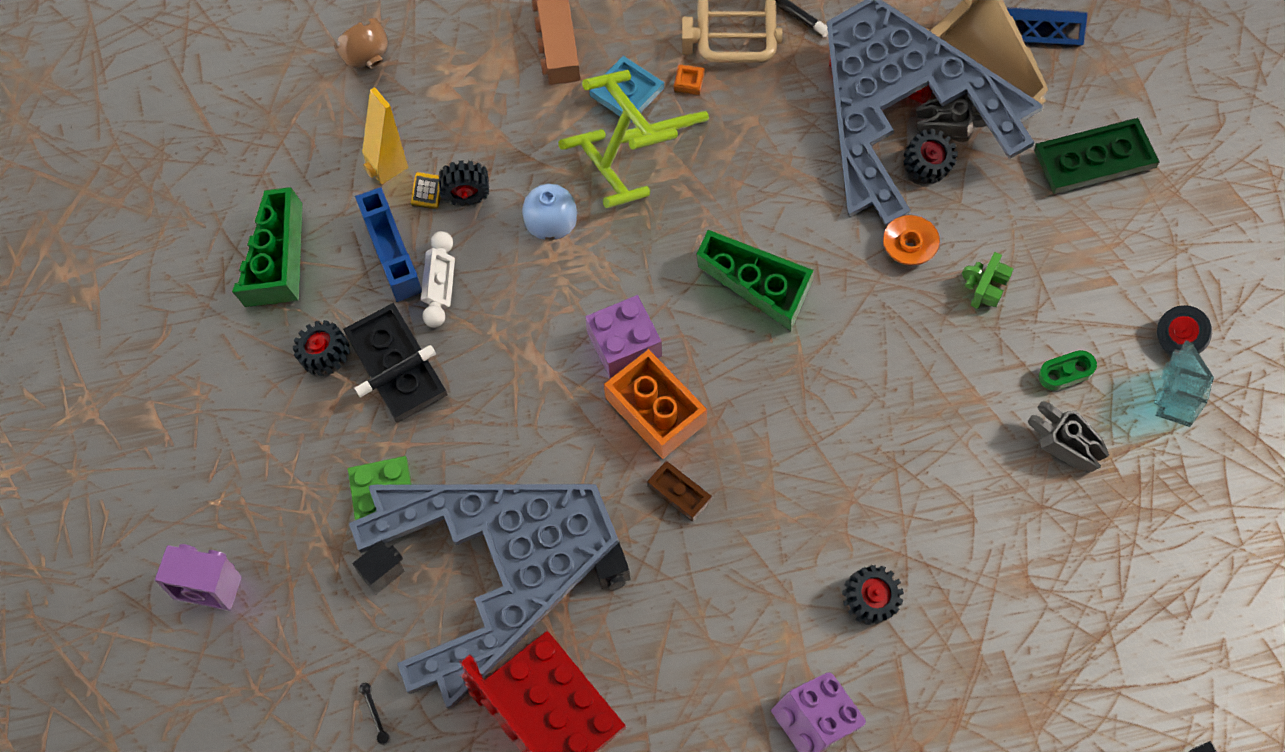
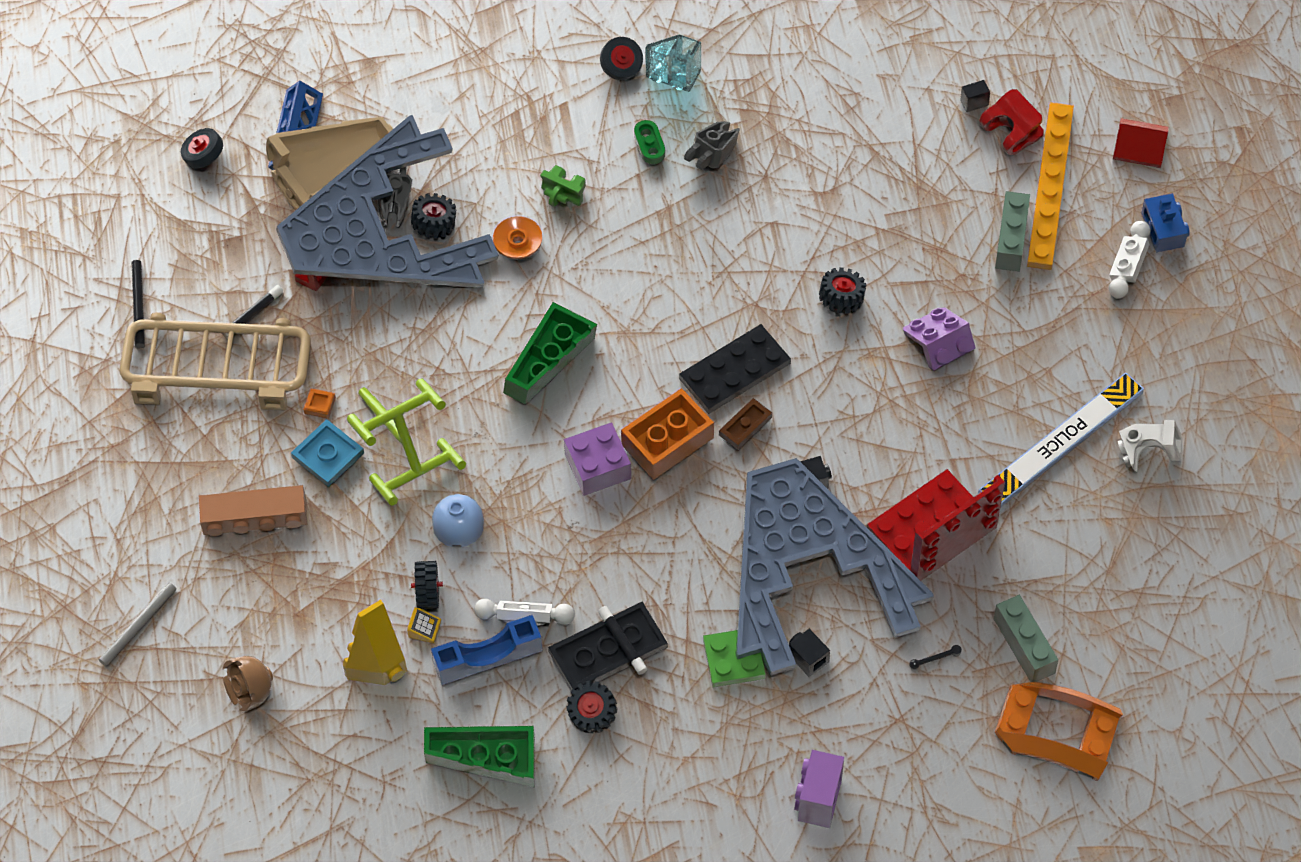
camera: 90 degrees left, 5 degrees down
dark green plate [1034,118,1160,194] -> none
none -> black plate [679,324,791,414]

